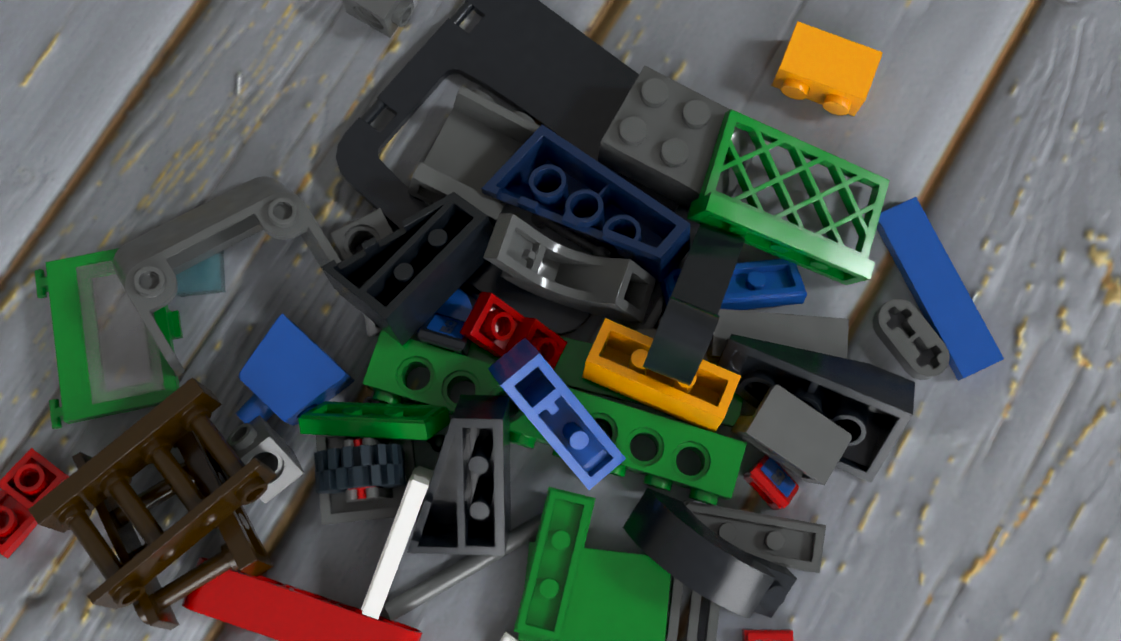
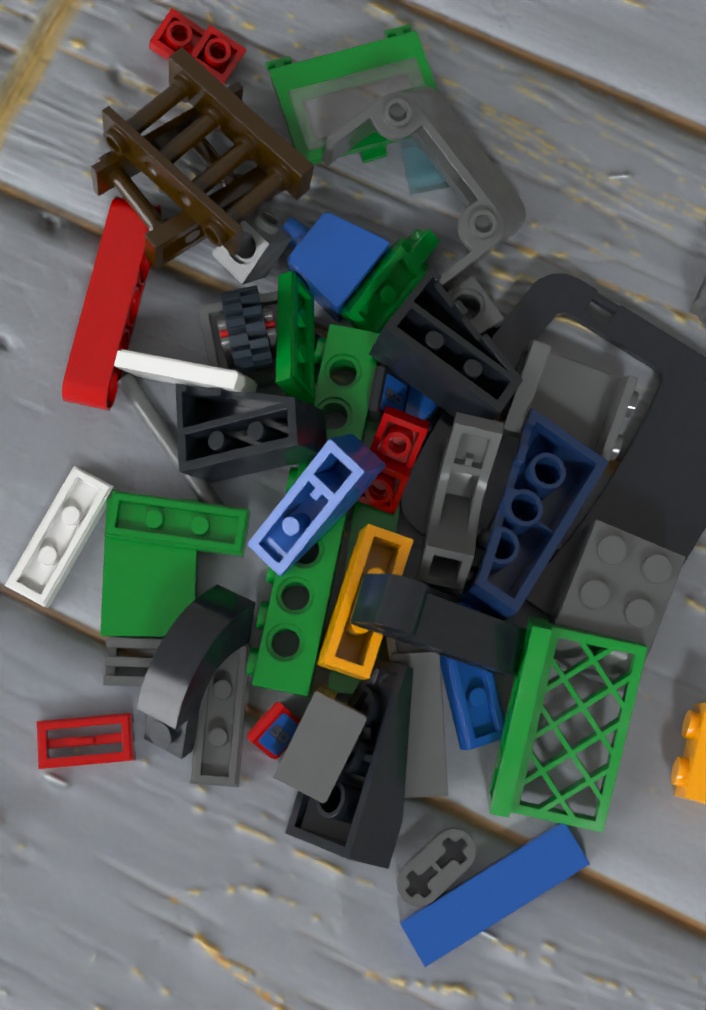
camera: 85 degrees right, 0 degrees up
none -> green hinge [339,229,440,333]

